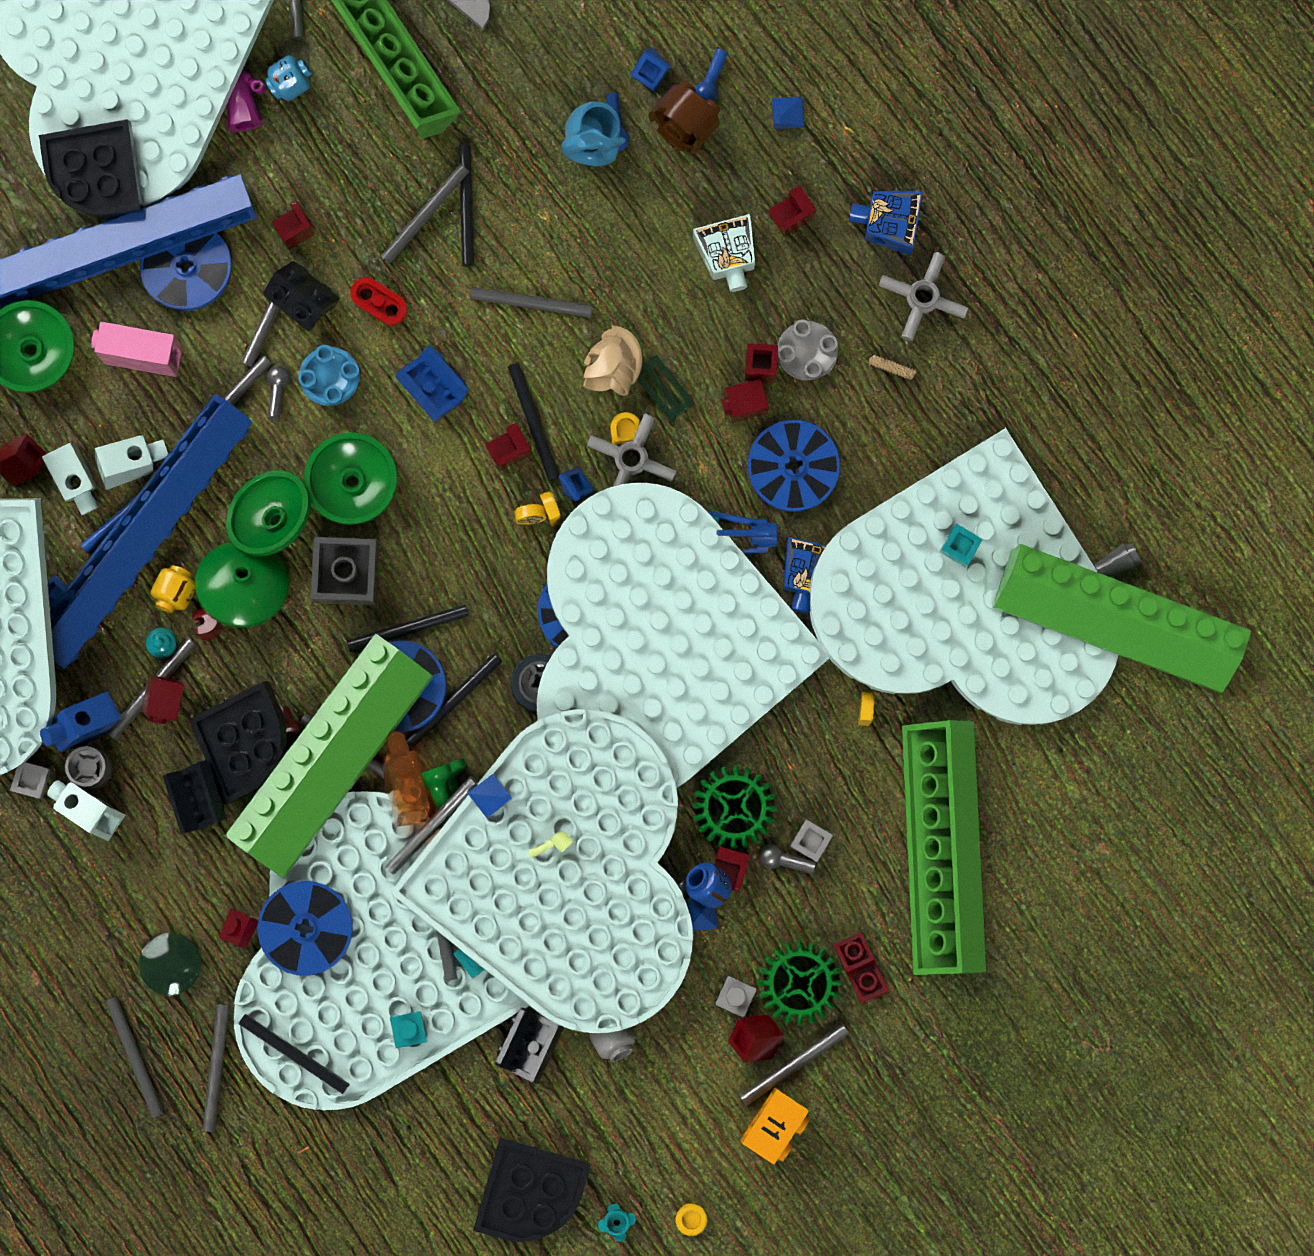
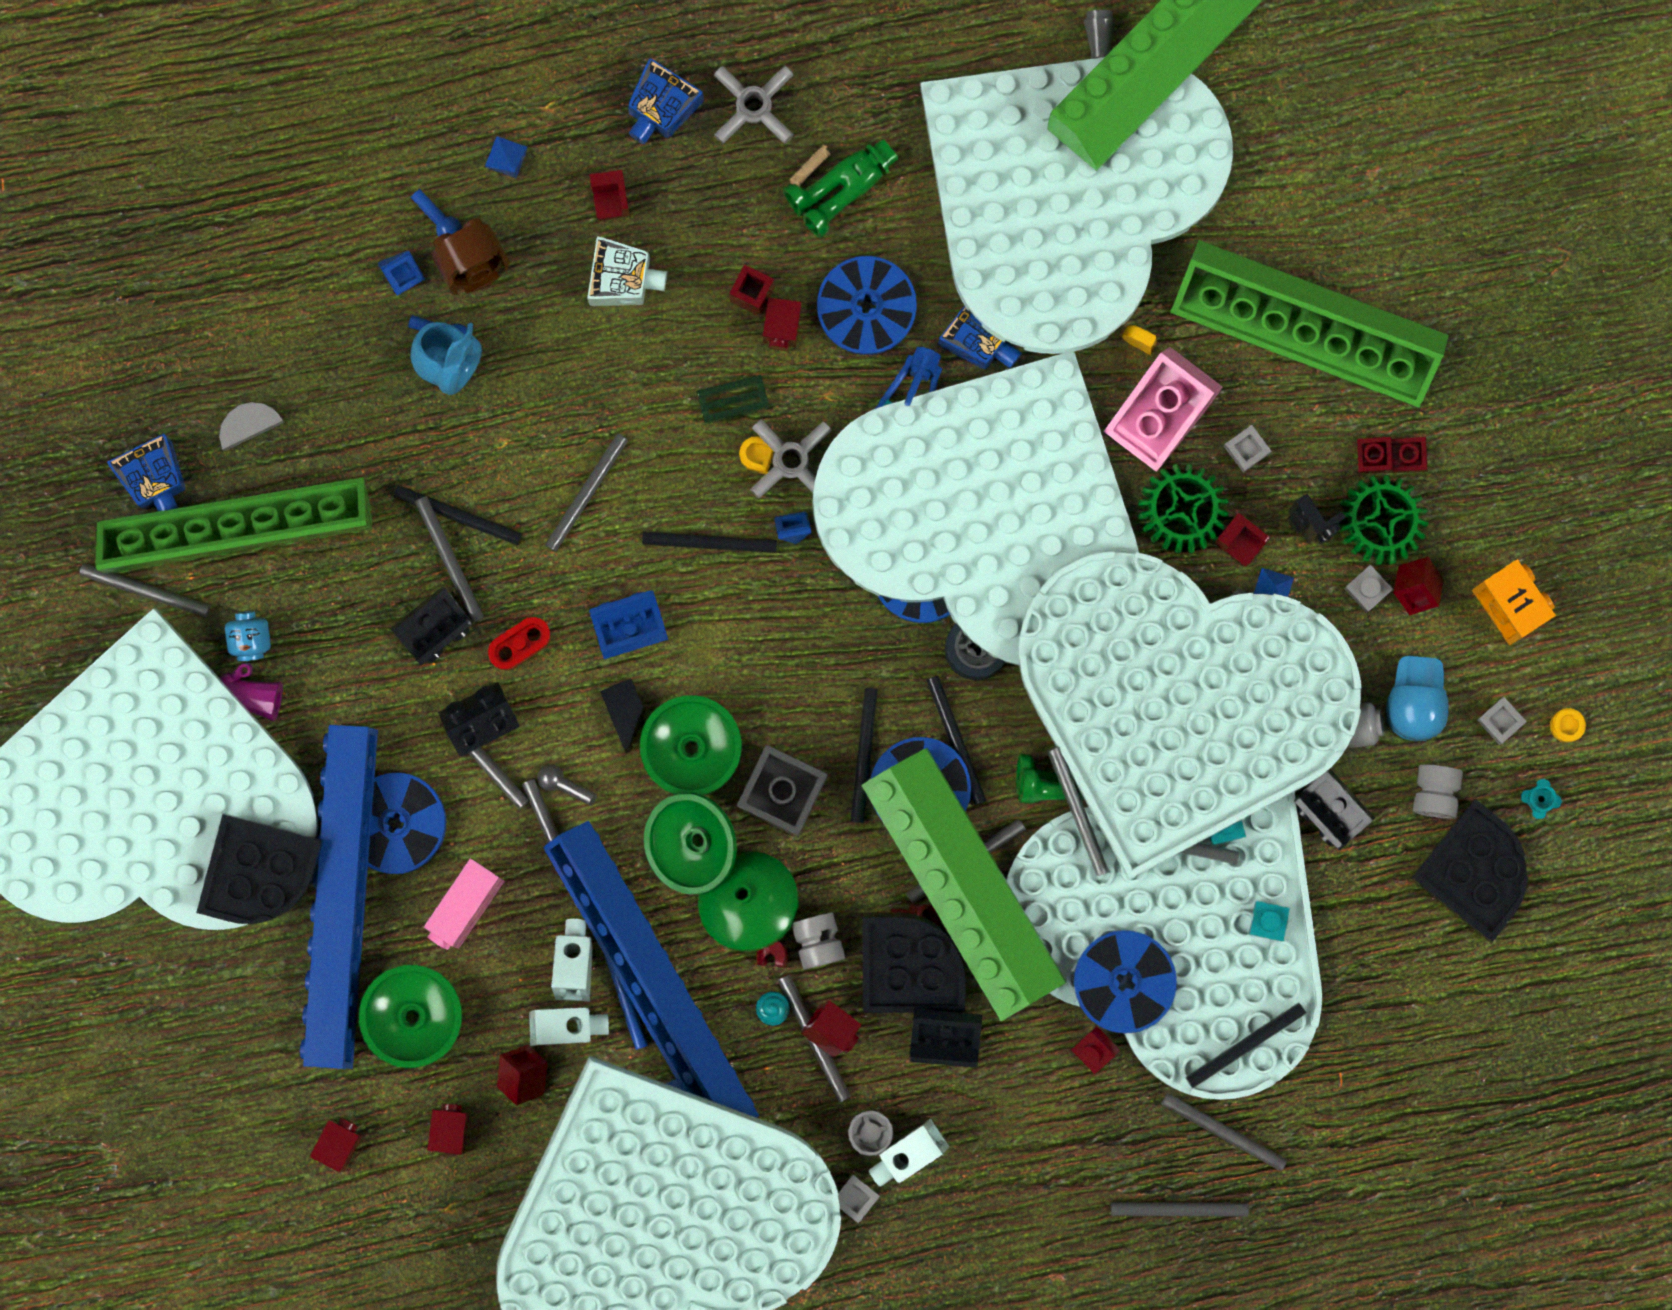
camera: 65 degrees left, 0 degrees up
blue torso [40,691,122,752] -> none
clear green dish [139,933,201,996] -> none
yellow head [150,565,195,613] -> none
dark red panel [272,201,315,250] -> none
dark azure dish [298,345,360,406] -> none
clear orange hinge [382,731,430,827] -> none
blue slope [468,774,512,818] -> none
dark red panel [486,422,532,471] -> none
yellow tile [514,504,546,525] -> none
yellowish green hand [528,832,573,858] -> none
yellow tile [540,491,562,527] -> none
tan helmet [583,325,642,396] -> none
blue head [686,862,732,908] -> none
flat silver bar [739,1024,849,1106] -> none
flat silver bar [759,844,818,875] -> none
light grey dish [778,319,838,381] -> none
teal plate [939,523,983,568] -> none
none -> black bracket [391,586,473,665]
none -> black slope [600,678,645,754]
none -> green piece [782,139,898,239]
none -> light grey wheel [792,912,845,970]
none -> bright pink slope [1104,347,1223,472]
none -> black bracket [1287,493,1346,544]
none -> dark azure piece [1386,656,1448,741]
none -> light grey wheel [1412,765,1463,819]
none -> light grey plate [1477,697,1527,745]

